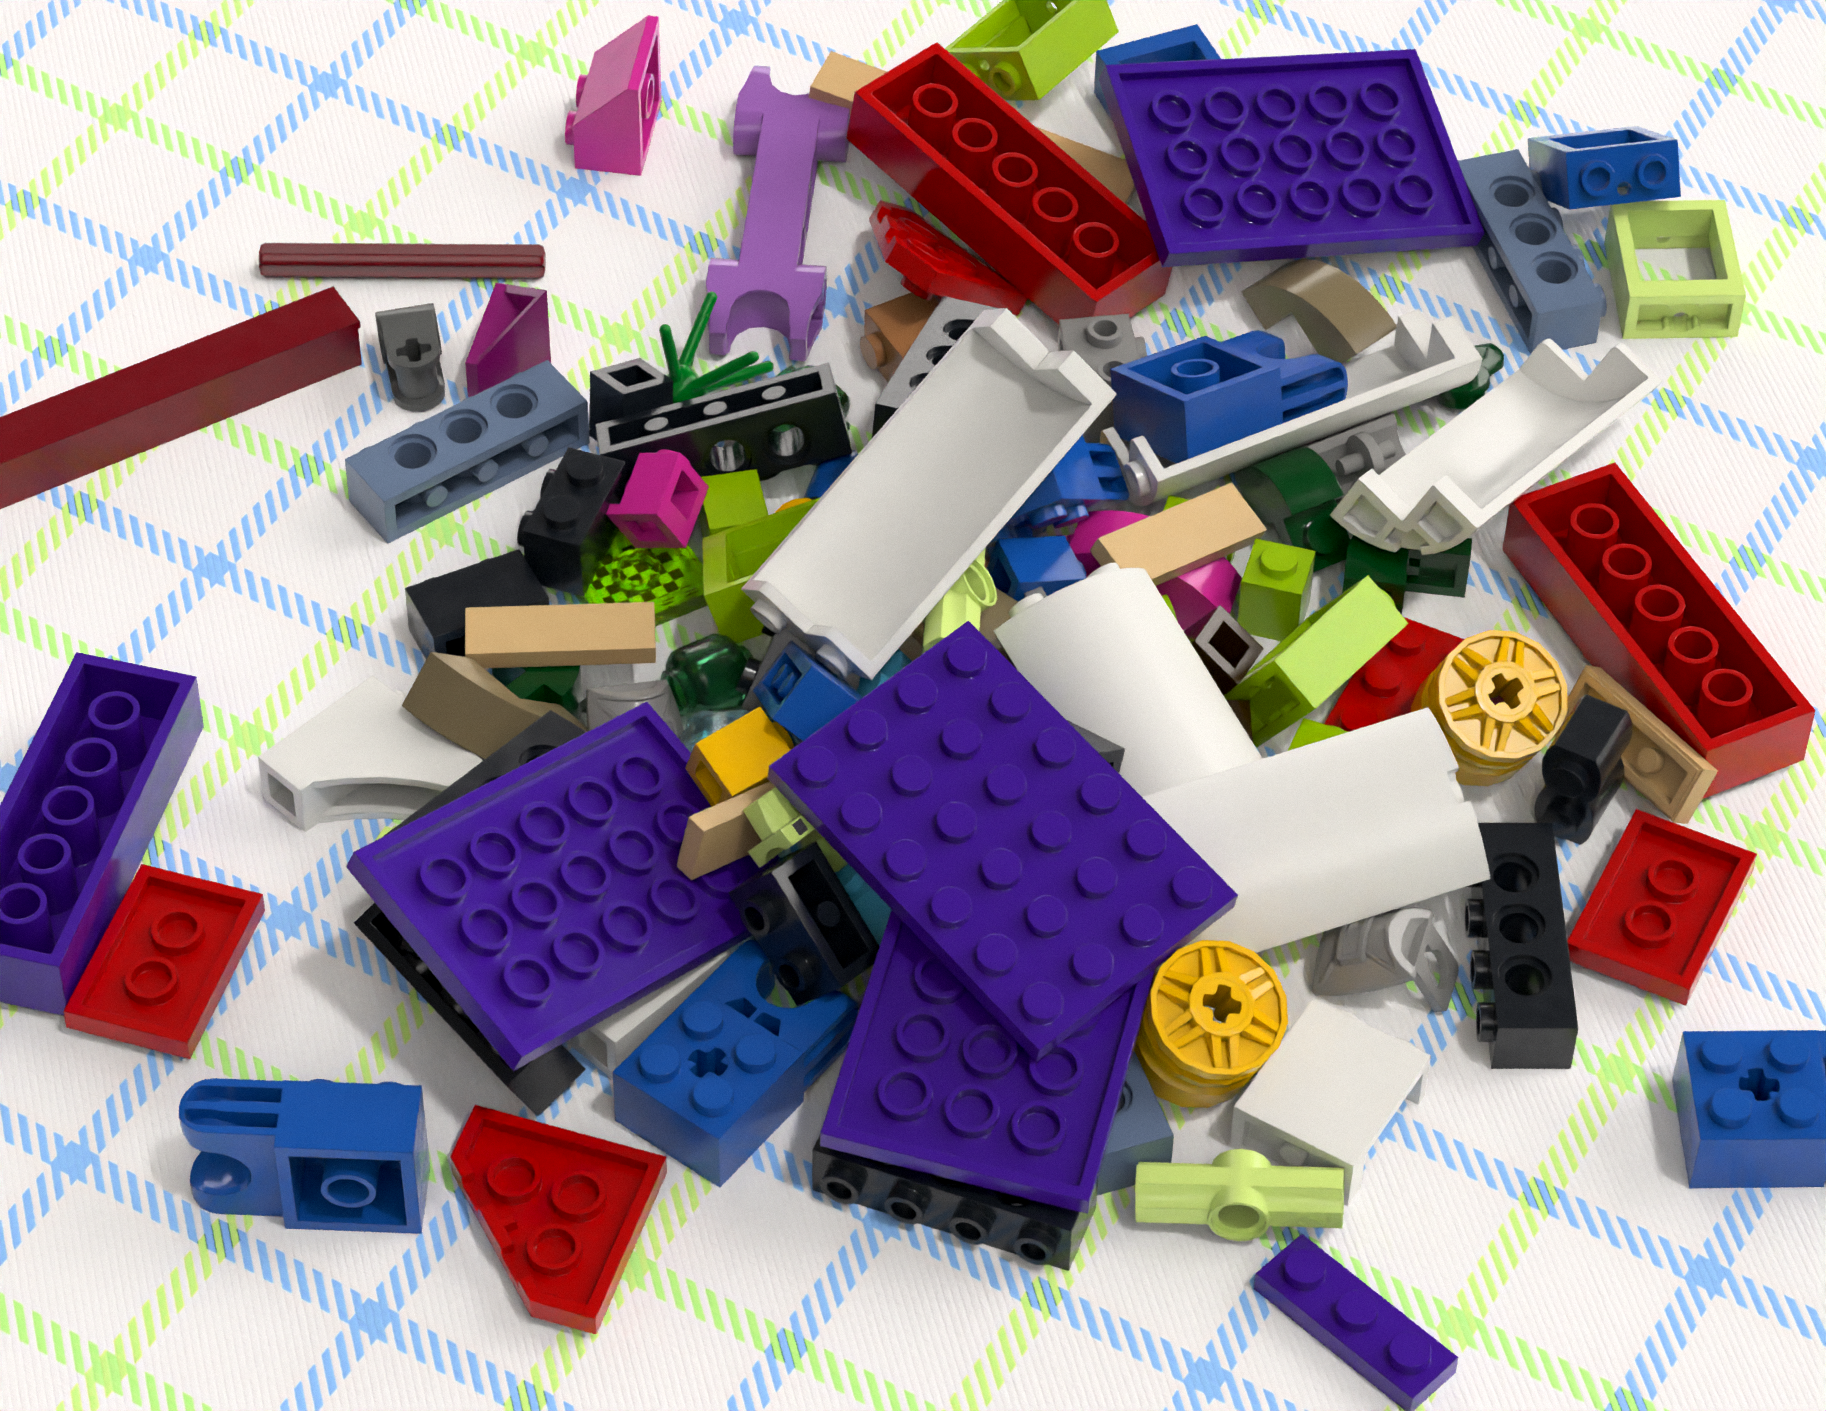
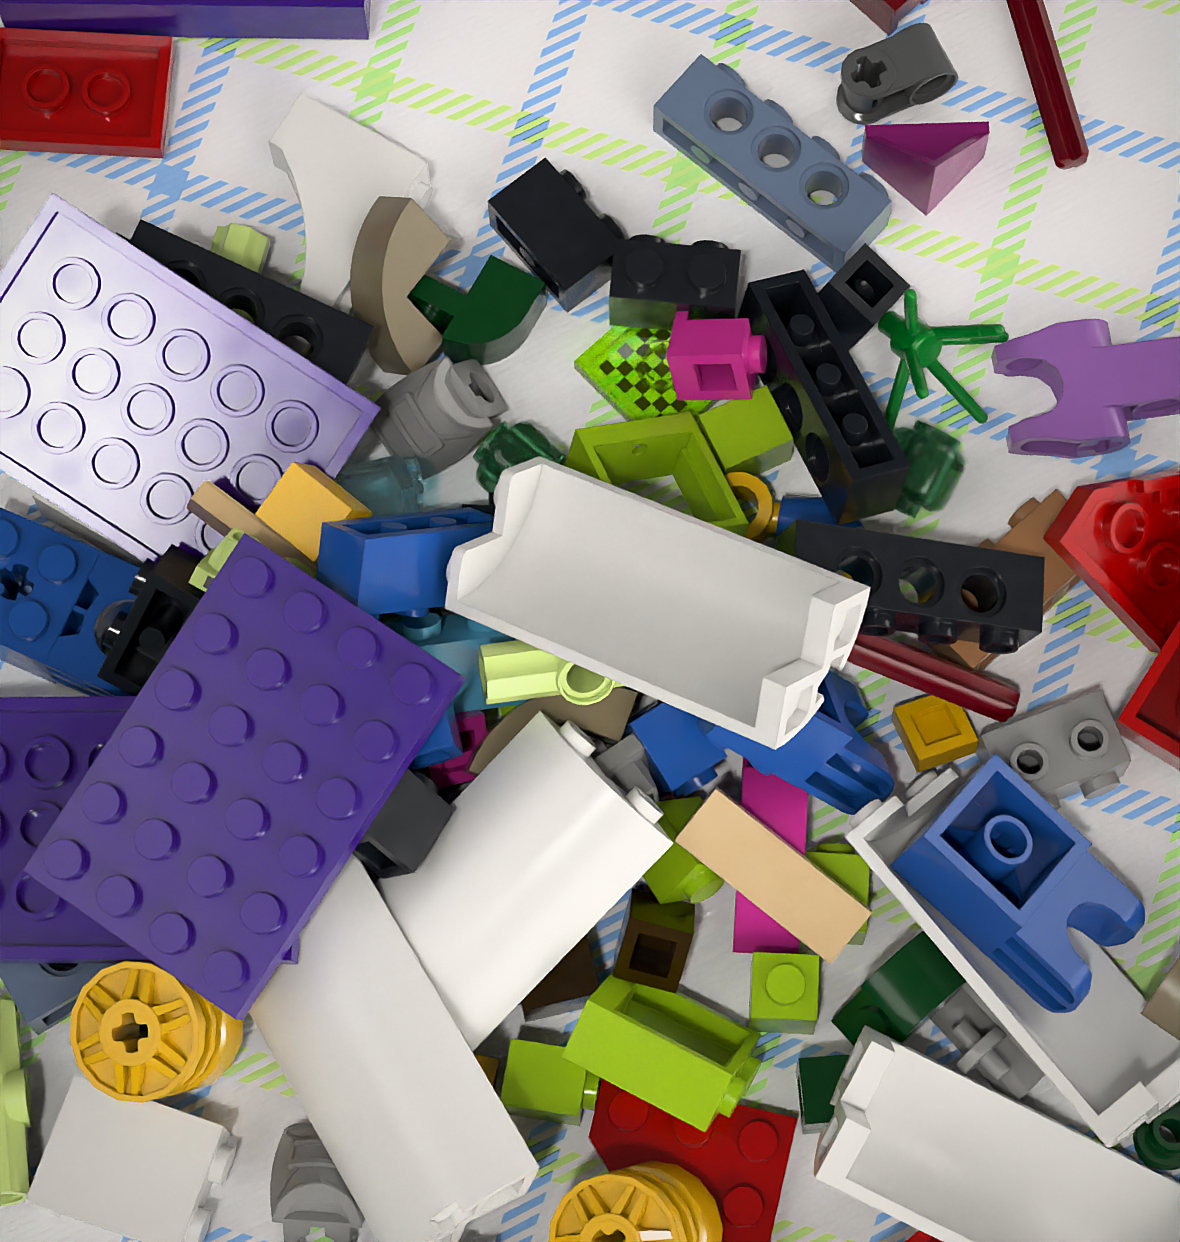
camera: 80 degrees right, 25 degrees up
tan tile [465,602,656,668] -> none

